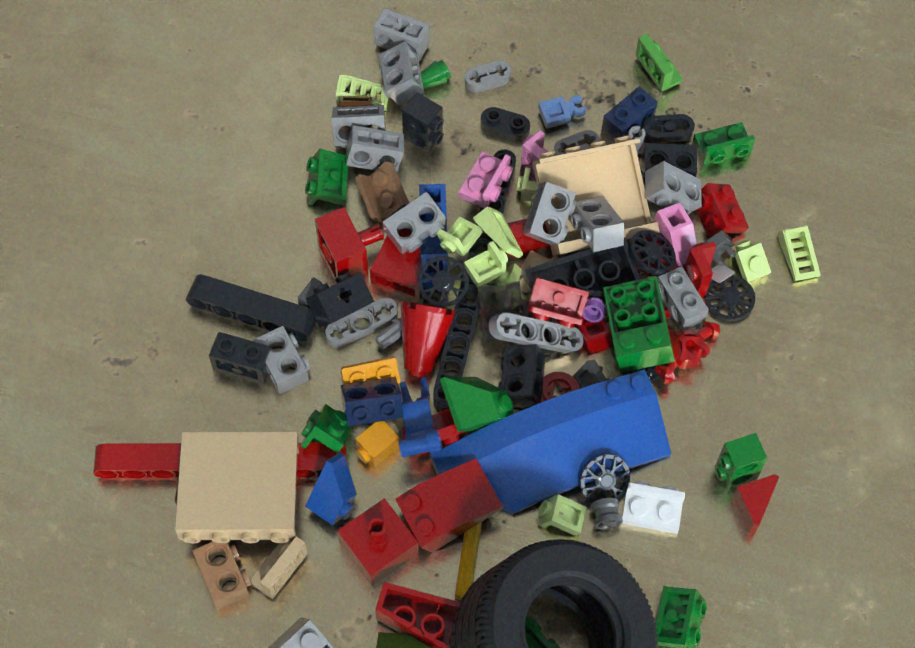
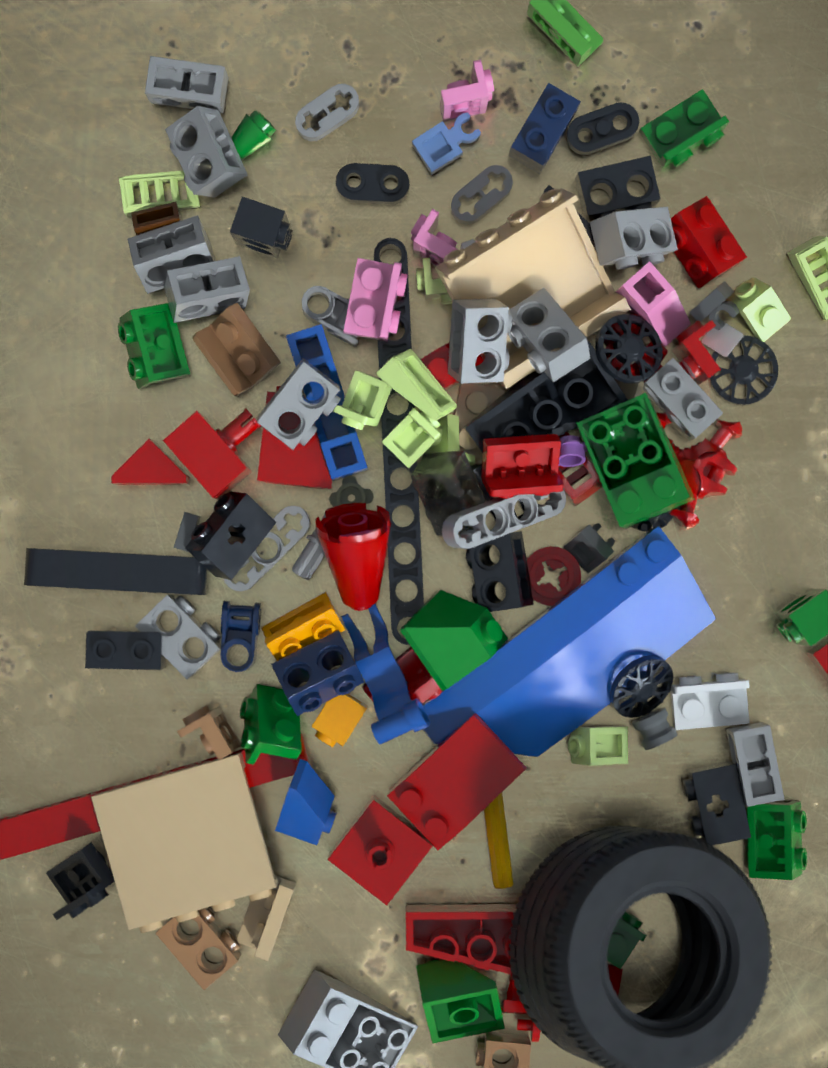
camera: 25 degrees left, 25 degrees up
black wheel [418,256,469,307] -> none
light grey pin [629,126,645,155] -> none
none -> black bracket [46,843,115,920]
none -> red slope [111,439,190,485]
none -> medium nougat bracket [177,705,241,760]
none -> dark blue piece [220,600,261,672]
none -> light grey piece [301,286,359,347]
none -> bright pink bracket [440,60,494,122]
none -> black brick [683,760,751,846]
none -> light grey brick [726,722,784,807]

